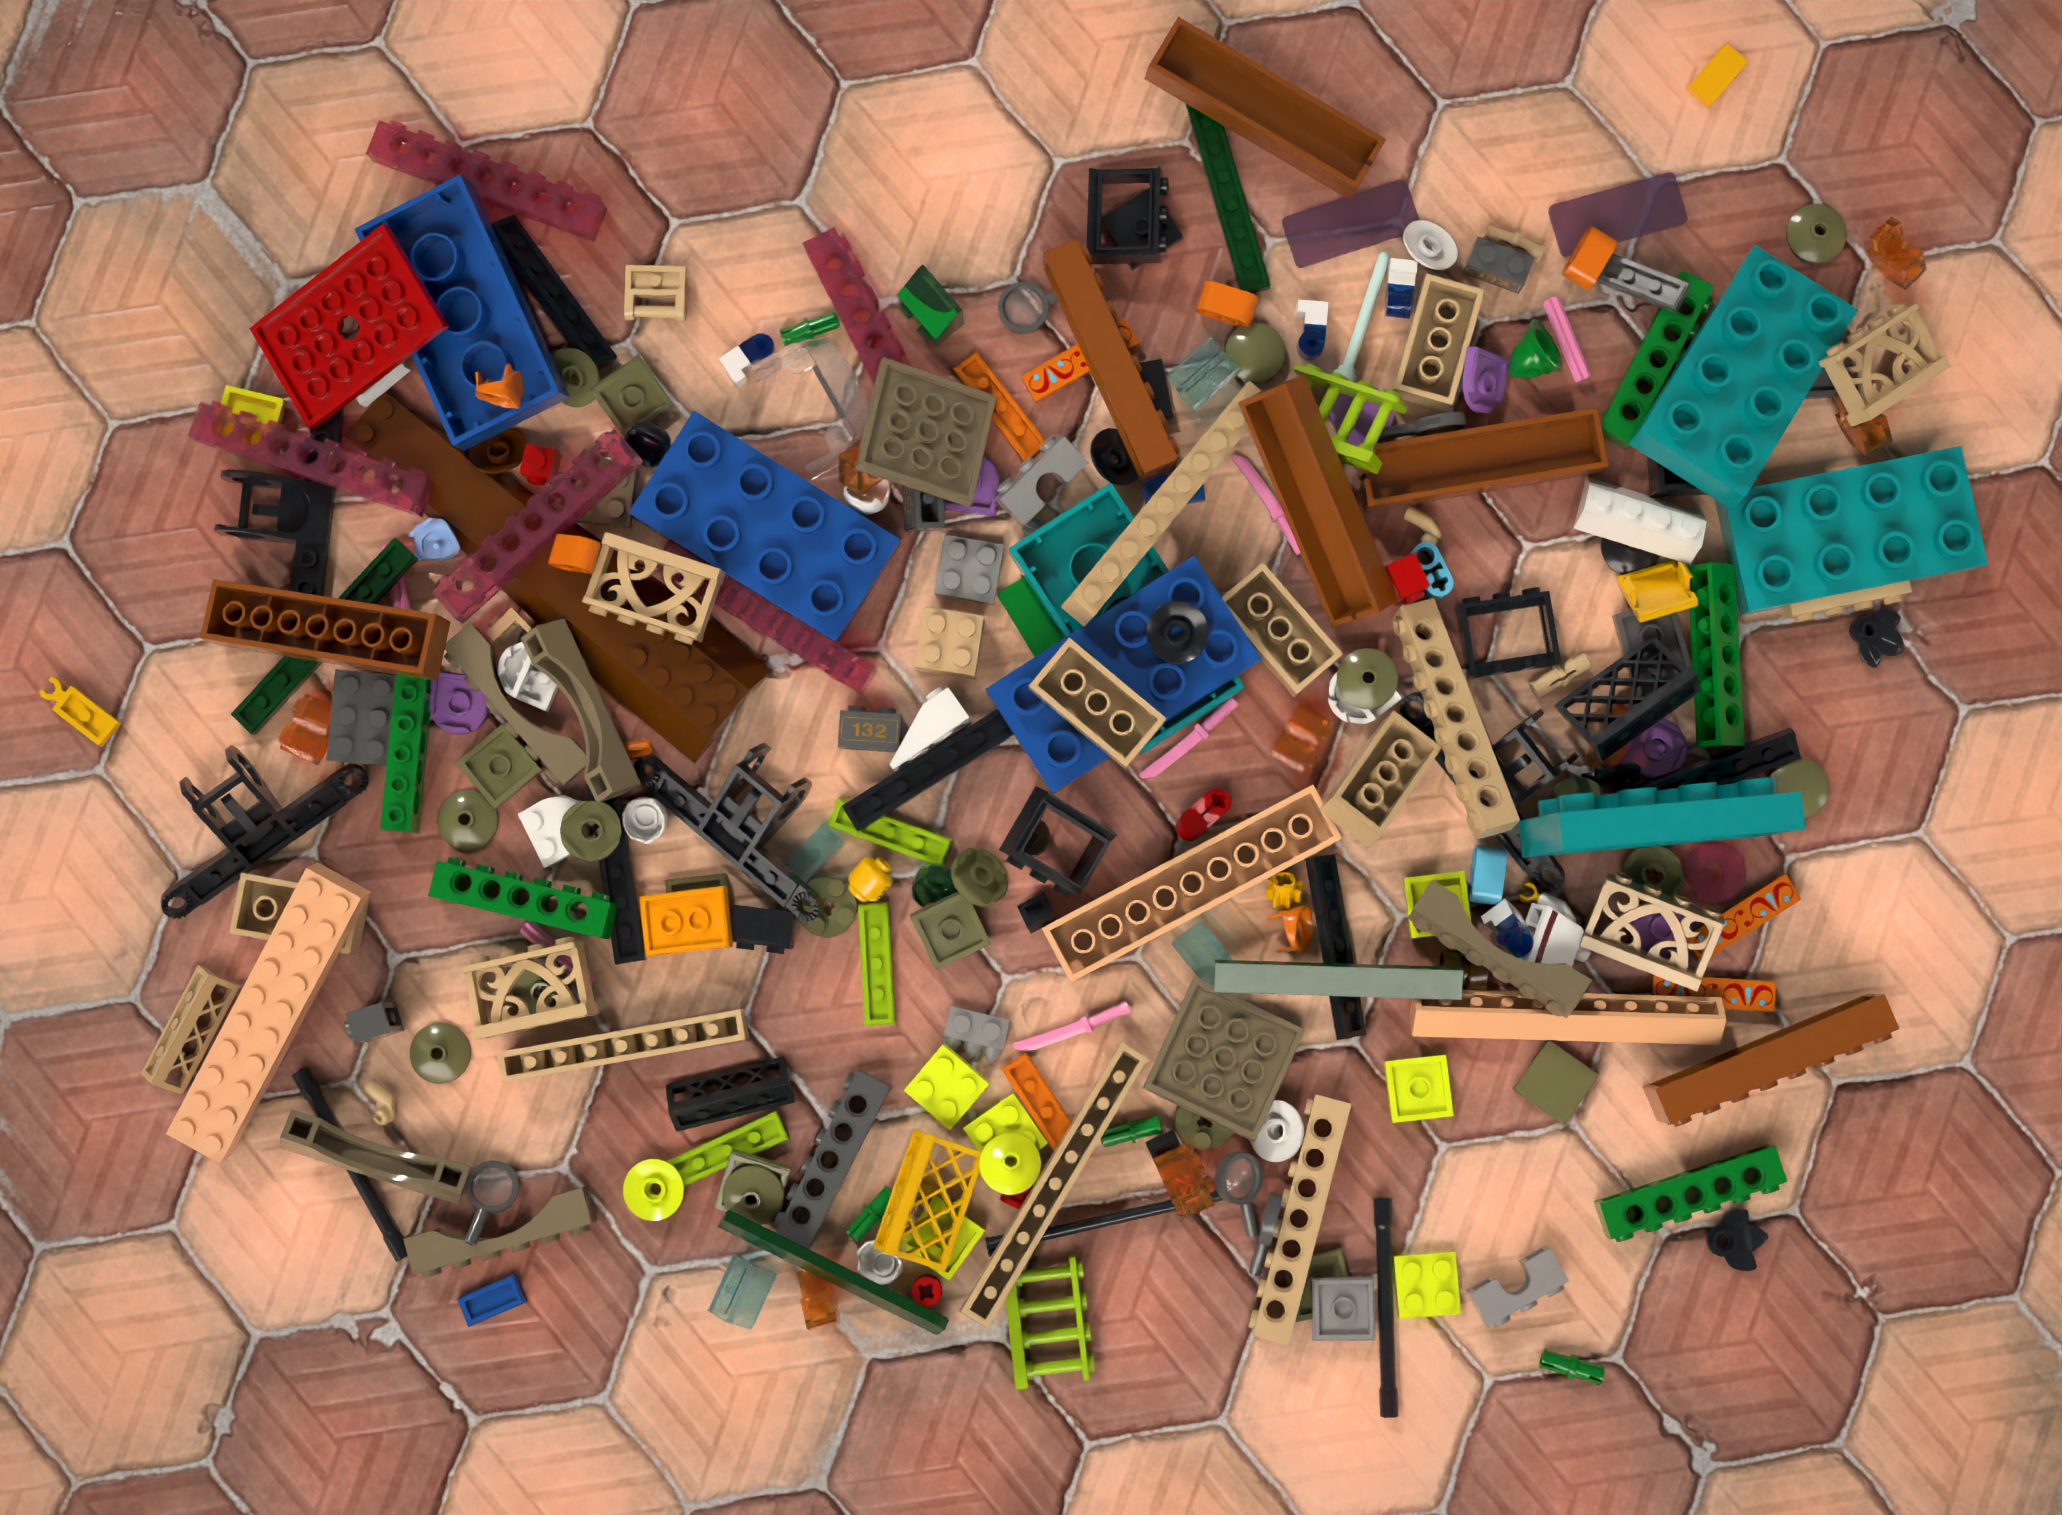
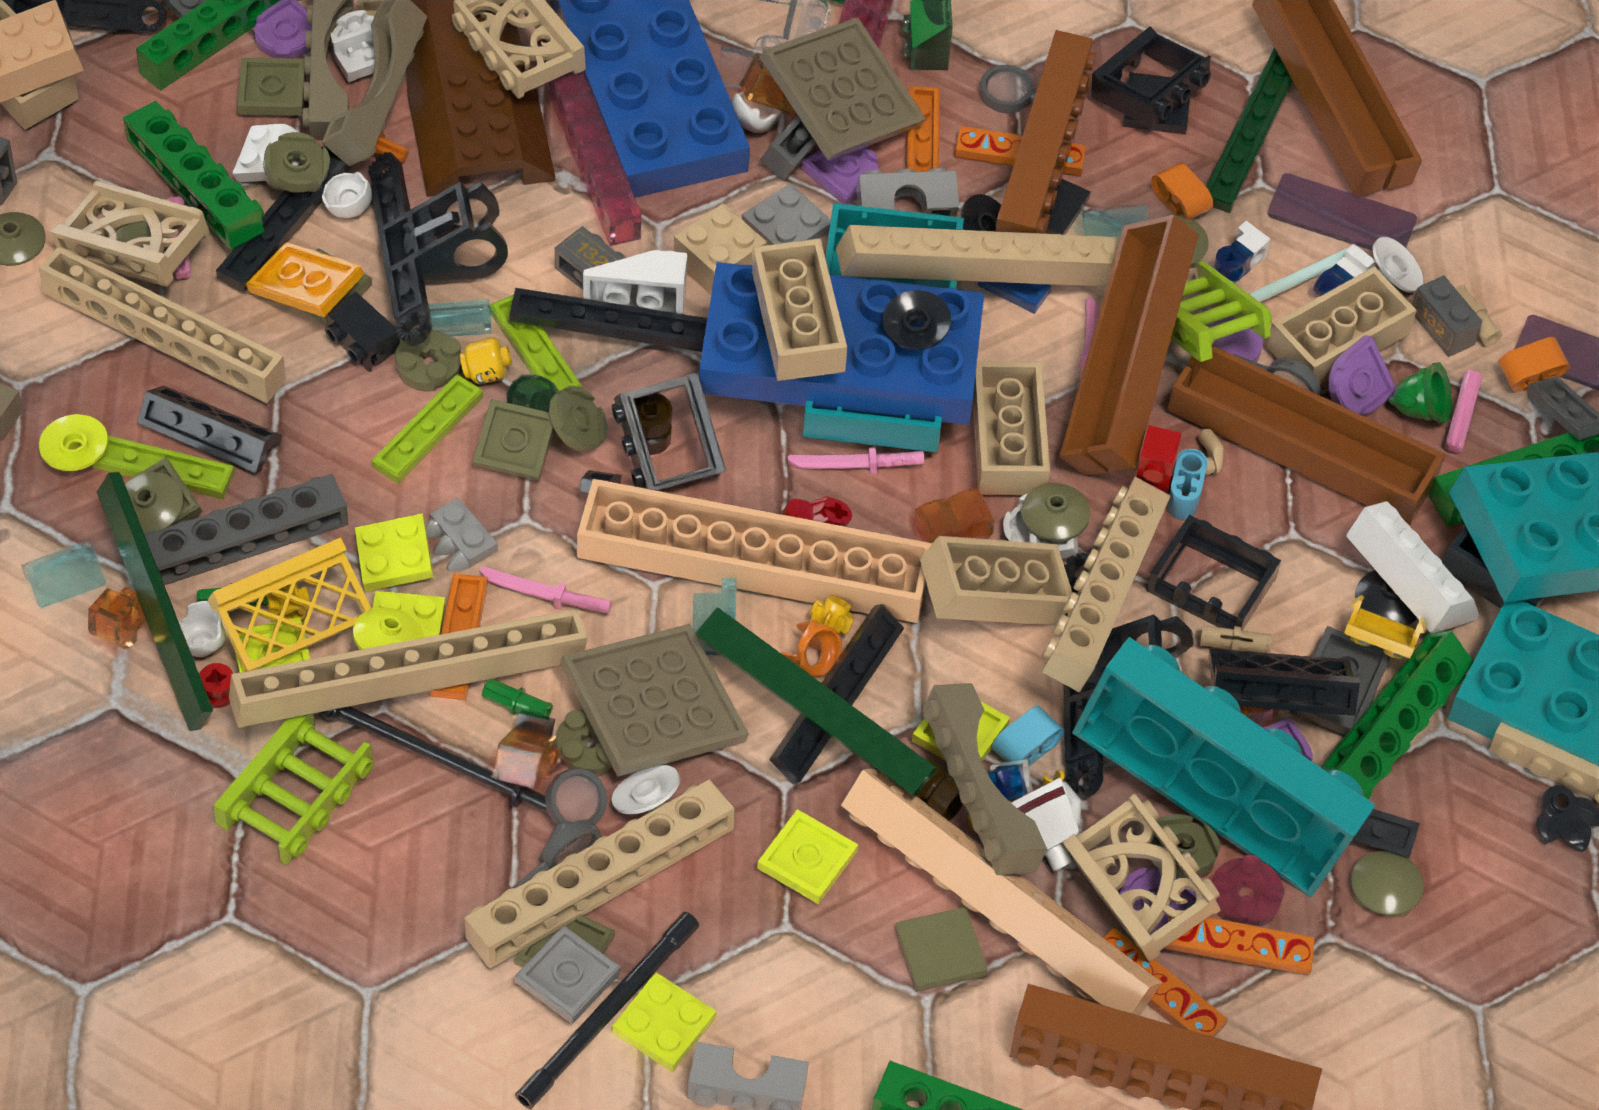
camera: 30 degrees right, 30 degrees down
olive dish [437,790,498,850] -> none

